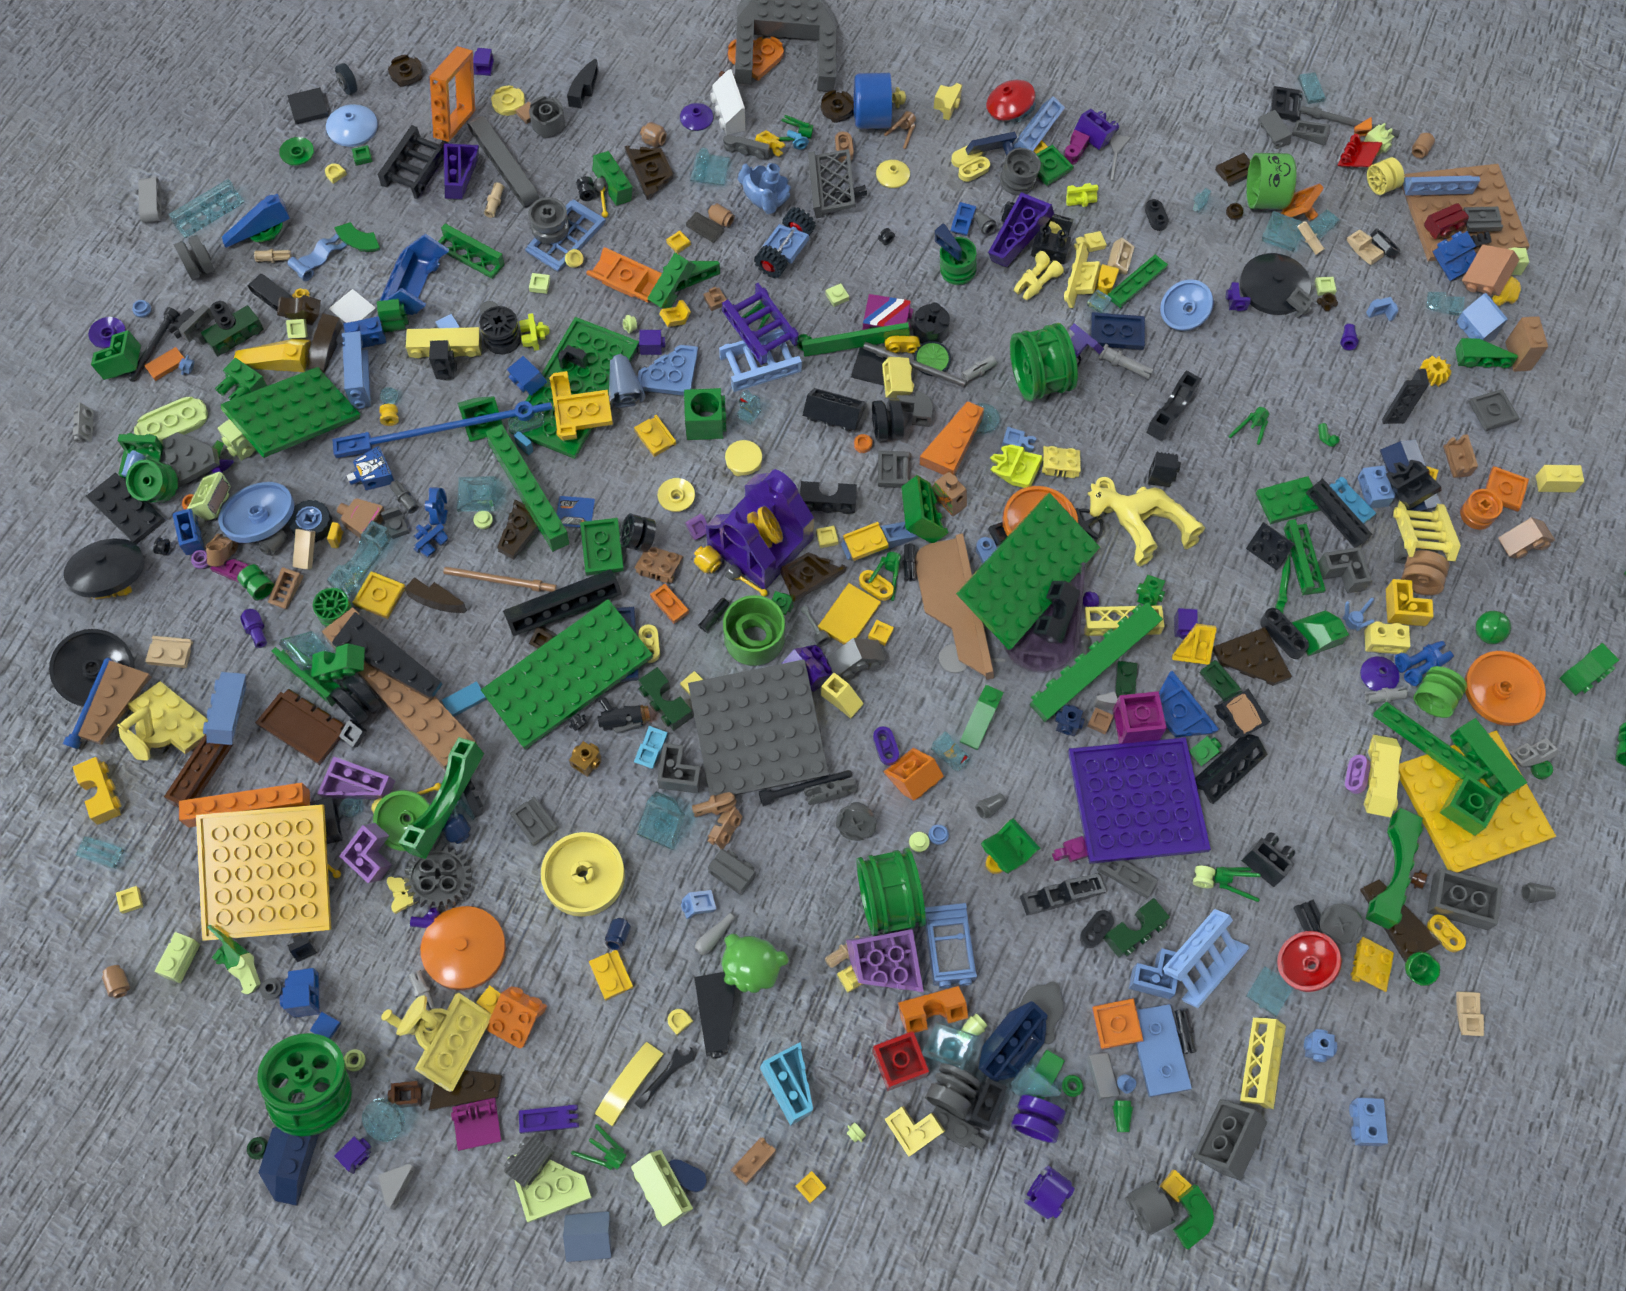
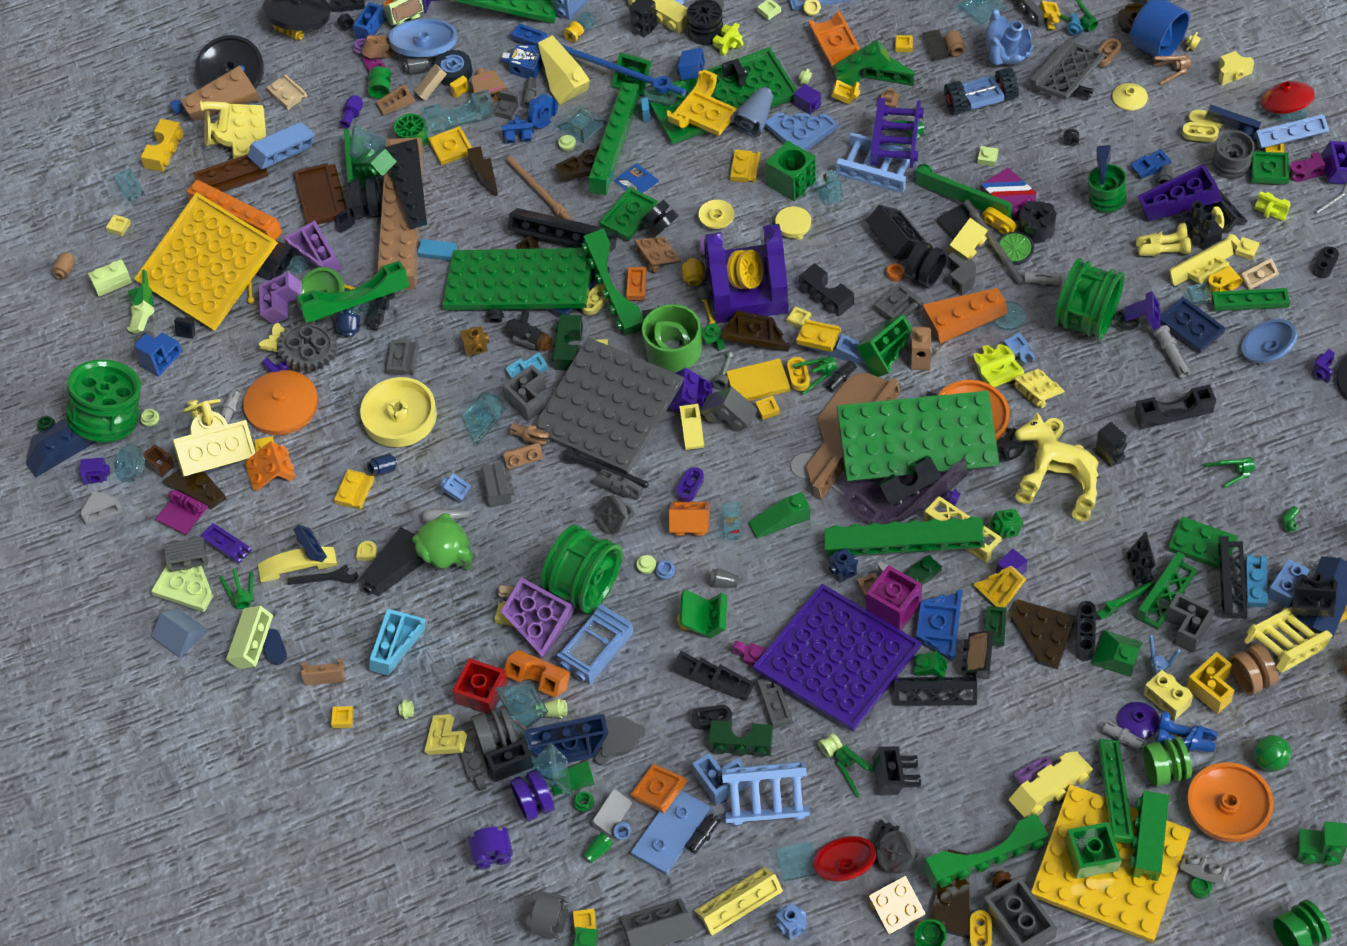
camera: 50 degrees right, 10 degrees down
blue tile [310,1012,341,1039] -> none
none -> dark blue plate [293,525,327,562]
none -> light yellow wedge [538,35,590,105]
none -> green arch [581,229,644,336]

